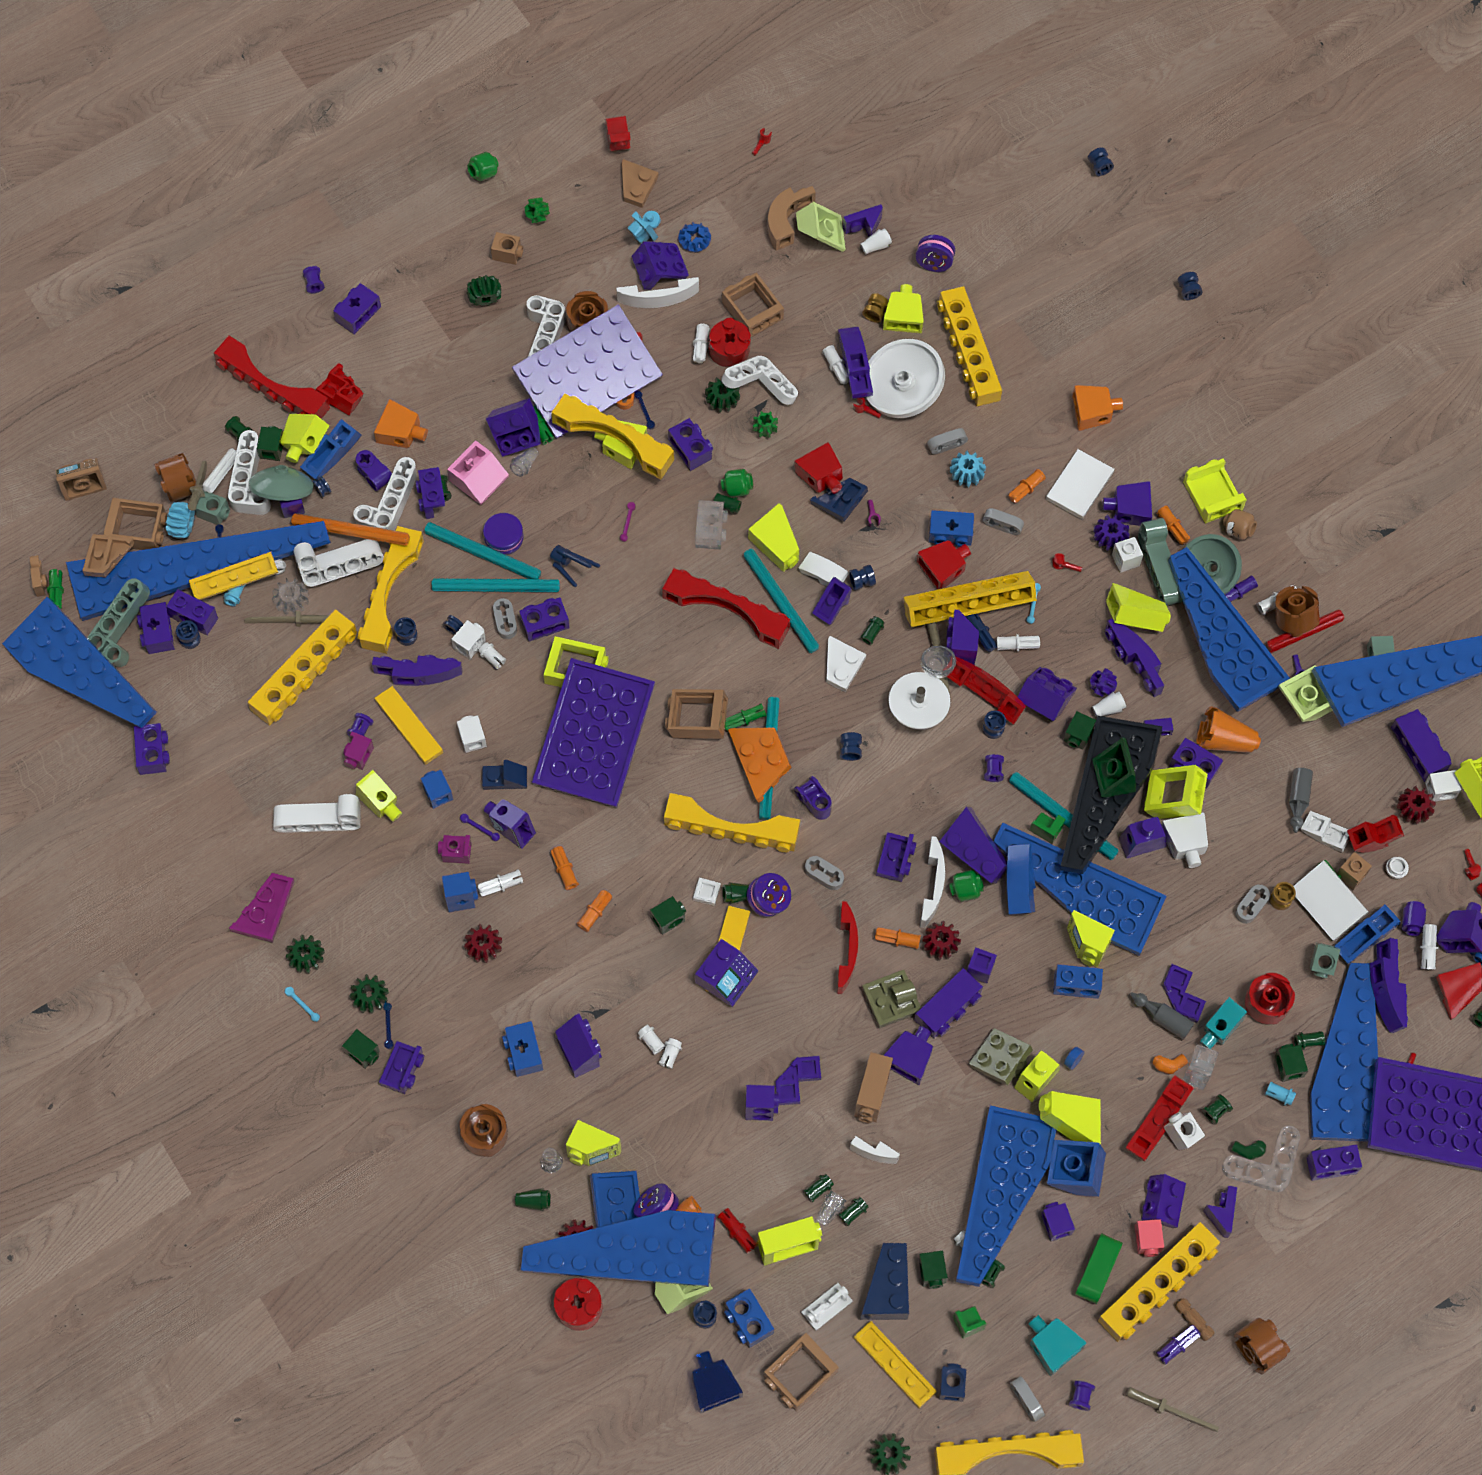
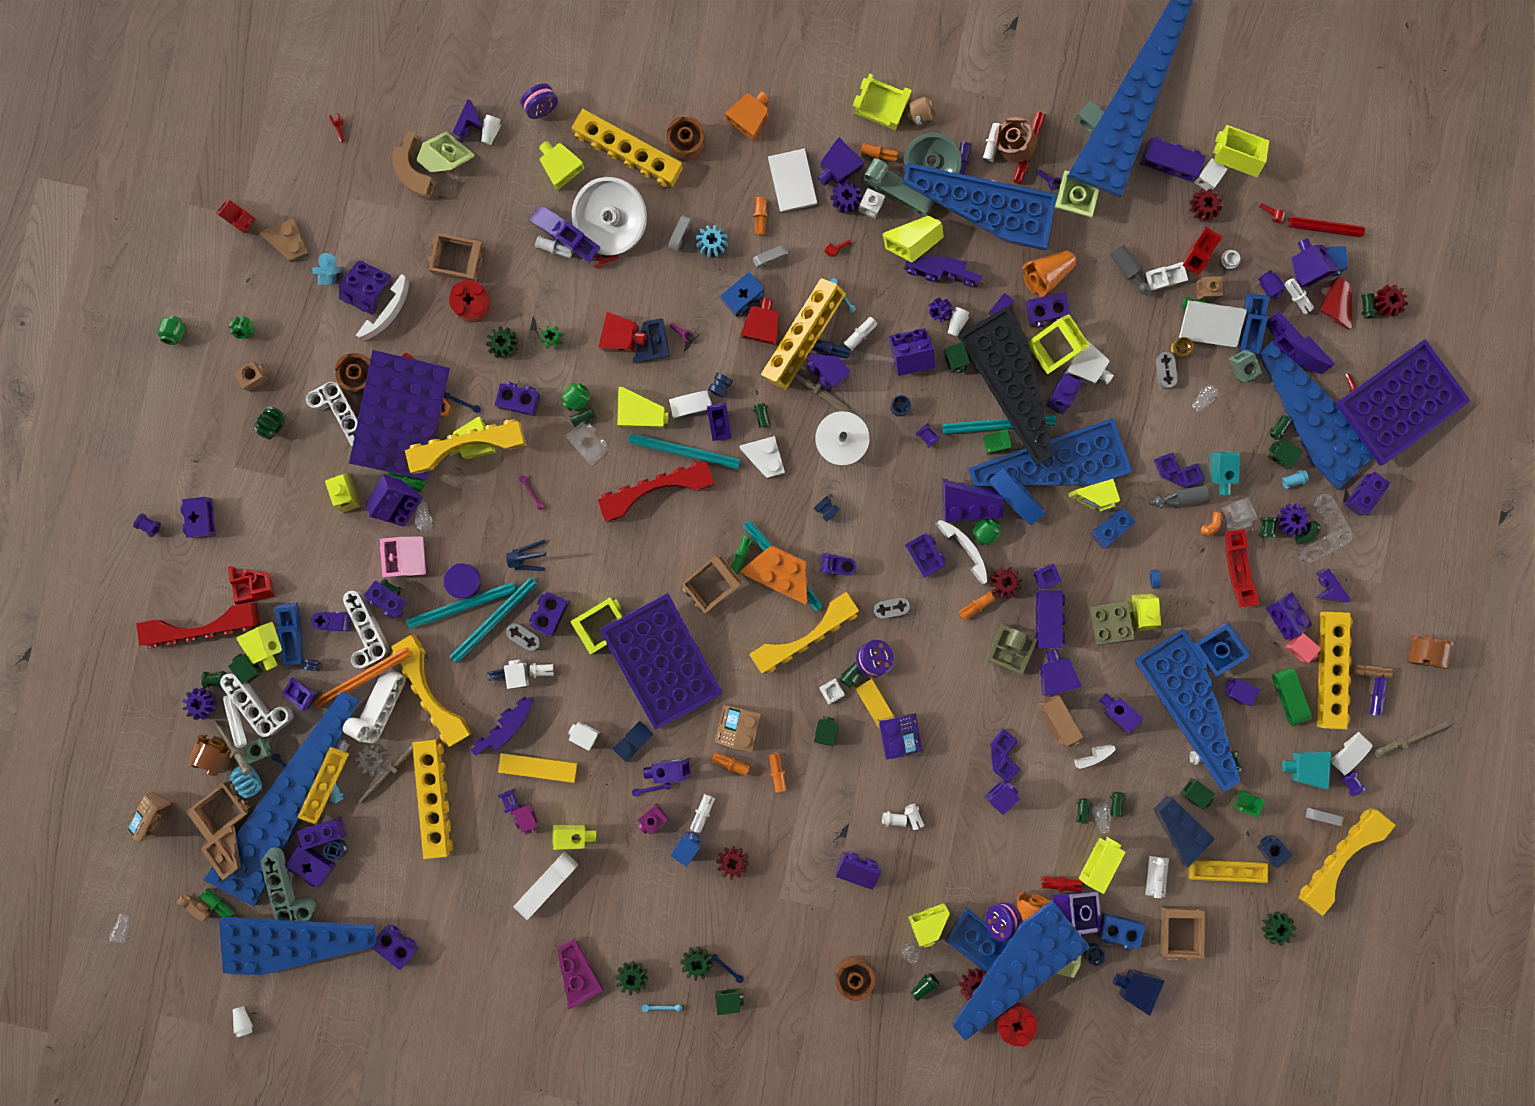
camera: 40 degrees left, 20 degrees up
sand green dish [249,465,313,501] -> none
orange torso [374,399,428,448] -> none
dark purple bracket [379,1041,425,1094] -> none
dark blue wheel [394,617,418,646] -> none
blue brick [421,770,453,809] -> none
blue brick [502,1021,543,1077] -> none
blue gear [678,222,711,252] -> none
white axle [693,324,710,364] -> none
white beam [722,356,798,405] -> none
red slope [837,901,858,994] -> none
pearl gold wheel [862,293,889,323] -> none
clear piece [920,646,956,679] -> none
red slope [944,656,1026,724] -> none
neon yellow slope [1039,1091,1101,1145] -> none
dark green slope [1092,737,1136,798] -> none
white brick [1164,1112,1205,1150] -> none
red brick [1245,973,1295,1025] -> none
none -> dark purple gear [182,688,218,720]
none -> neon yellow torso [325,473,362,513]
none -> dark orange brick [666,116,705,162]
none -> medium nougat slope [715,704,761,752]
none -> dark purple slope [1053,892,1102,934]
none -> dark purple torso [1099,693,1143,734]
none -> clear cone [1191,384,1220,413]
none -> dark purple gear [1276,503,1311,536]
none -> white slope [1331,732,1373,775]

